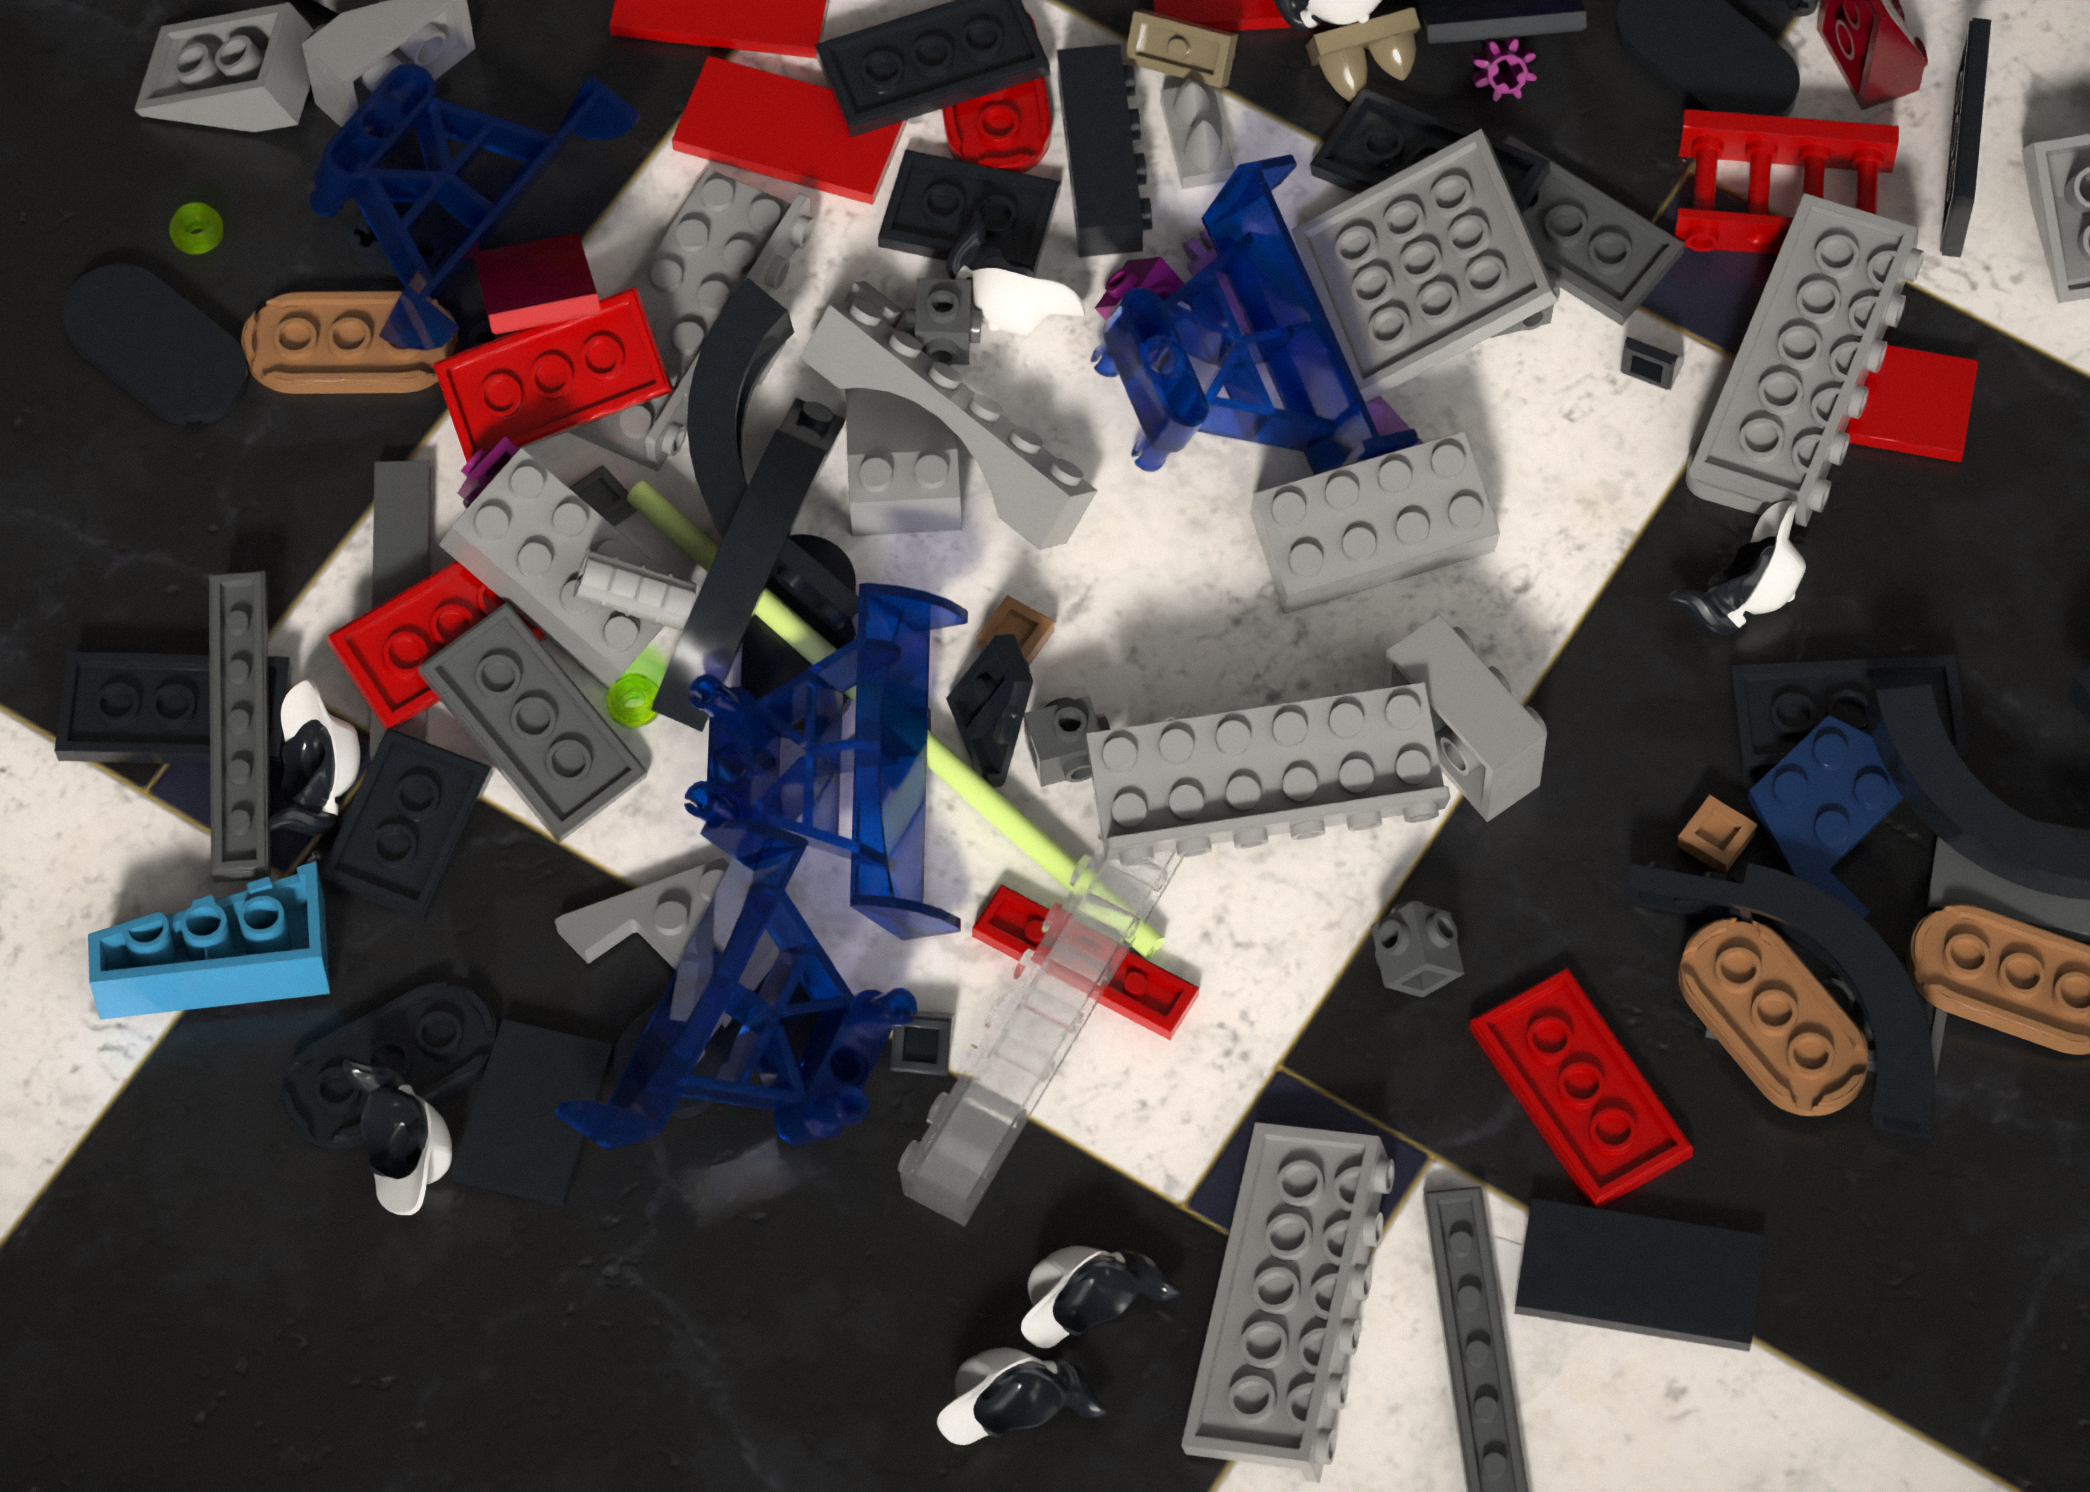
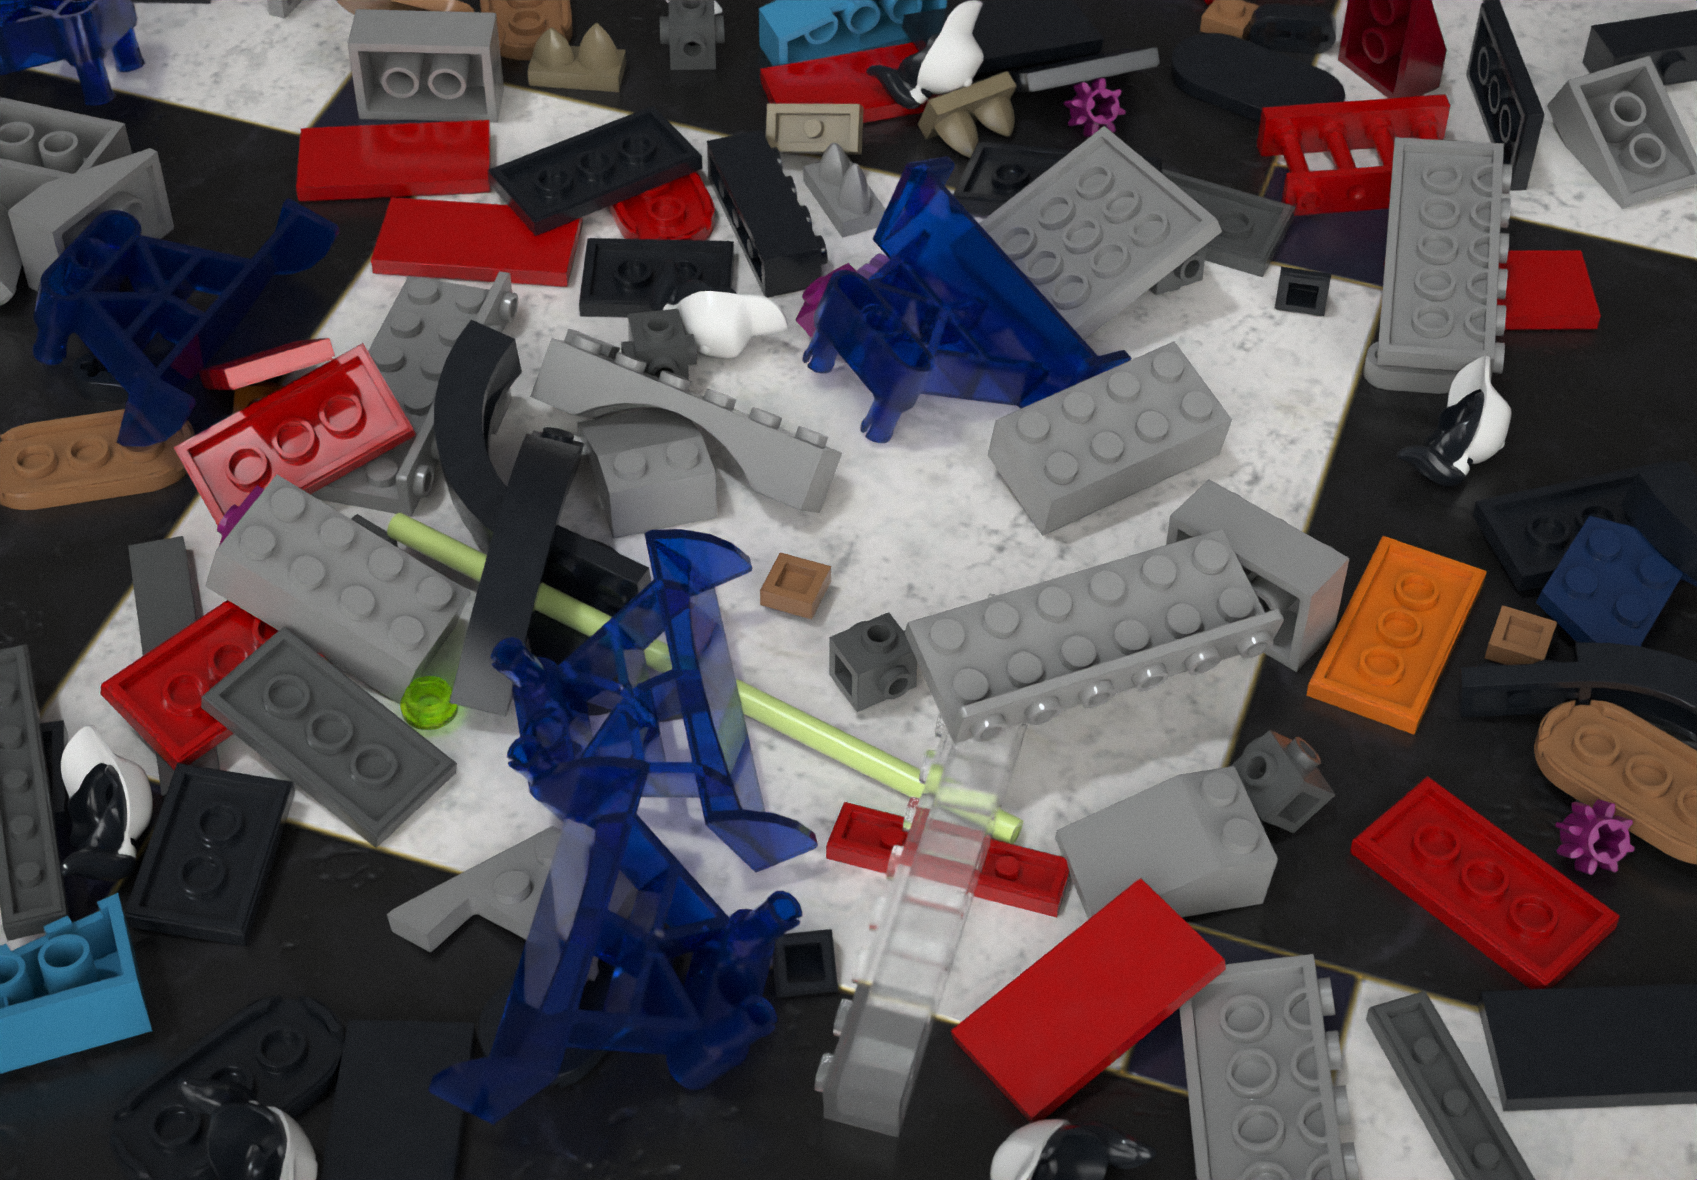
camera: 15 degrees left, 15 degrees down
light grey axle [573,549,697,631] -> none
black wing [946,634,1033,788] -> none
none -> red tile [950,878,1226,1123]
none -> light grey slope [1055,766,1278,919]
none -> orange tile [1306,536,1487,735]
none -> magenta gear [1555,799,1634,875]

